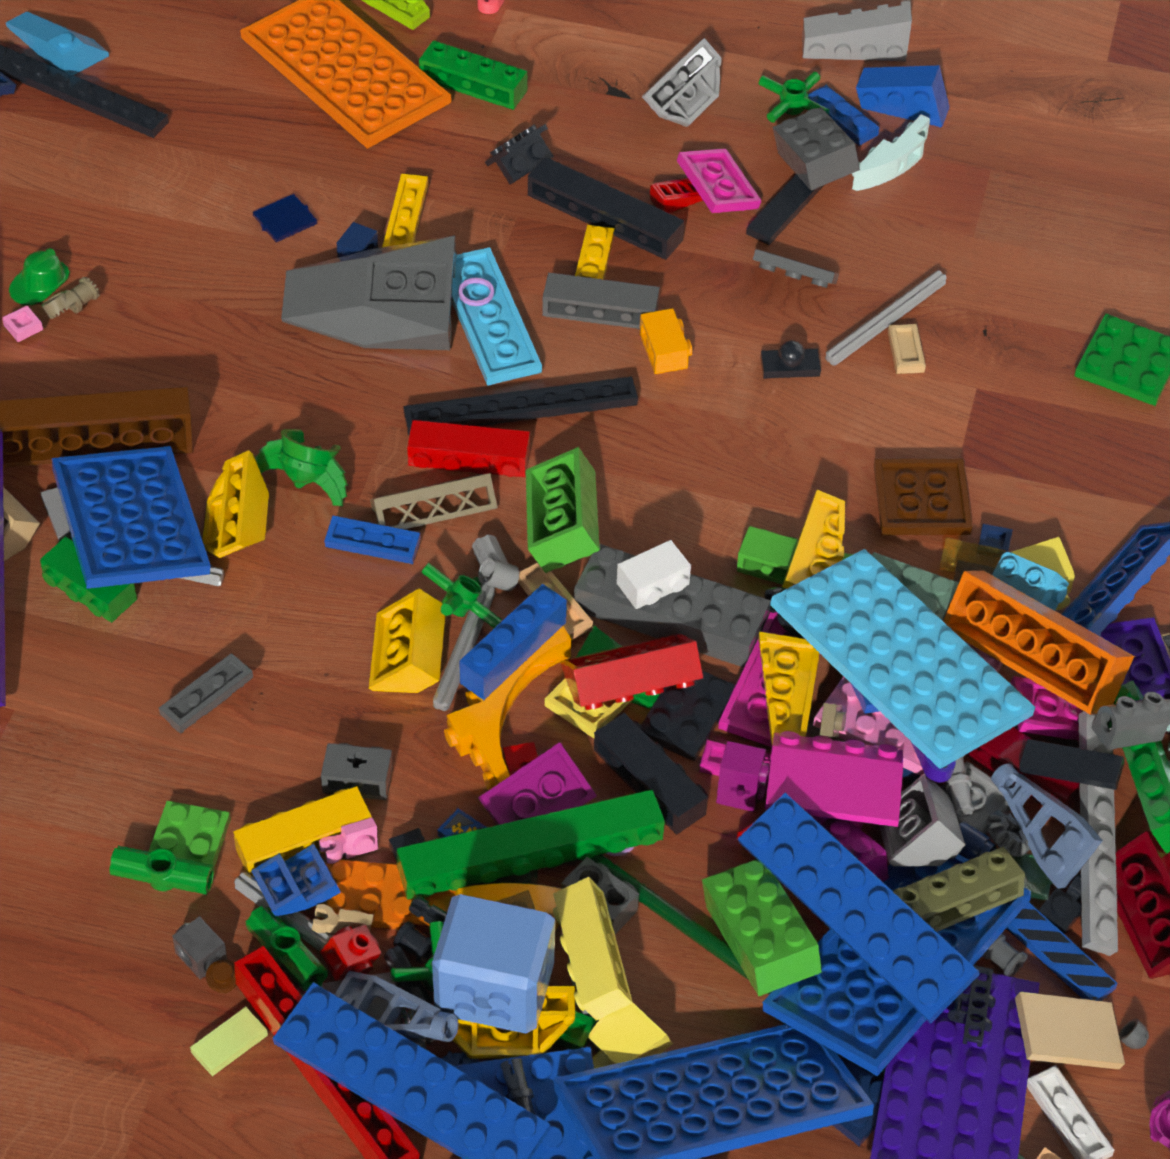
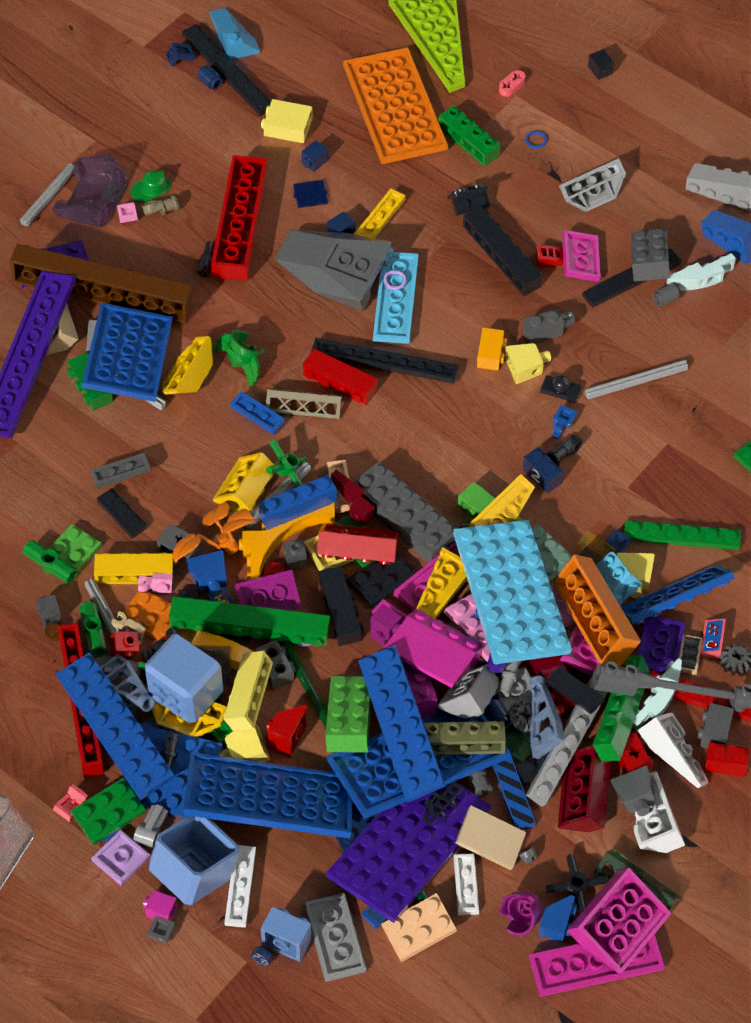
camera: 25 degrees right, 5 degrees up
yellowish green tile [190,1007,268,1076] -> none
blue slope [251,844,341,916] -> none
light grey piece [472,534,519,592] -> none
bright green brick [526,447,600,573] -> none
dark grey brick [542,272,660,329] -> none
yellow plate [575,225,614,280] -> none
white brick [617,540,691,609] -> none
dark grey plate [753,249,839,288] -> none
green bar [758,72,829,123] -> none
blue plate [808,85,880,146] -> none
dark tan plate [820,703,846,737] -> none
reddish brown plate [874,459,972,535] -> none
tan tile [888,324,926,374] -> none
none -> black plate [97,488,147,539]
none -> orange plant [173,502,255,563]
none -> blue torso [187,550,227,597]
none -> dark blue brick [198,65,223,90]
none -> black pin [198,241,215,277]
none -> red brick [211,155,268,281]
none -> light yellow brick [261,99,313,143]
none -> red slope [266,705,308,758]
none -> flat silver brick [284,539,307,571]
none -> dark blue brick [301,140,329,172]
none -> dark red slope [331,469,375,527]
none -> light yellow torso [505,343,551,384]
none -> dark grey hinge [522,309,575,344]
none -> dark blue brick [523,447,563,493]
none -> blue piece [525,131,547,149]
none -> black connector [546,434,583,465]
none -> blue plate [552,405,577,439]
none -> green plate [624,520,741,550]
none -> dark grey brick [653,283,681,307]

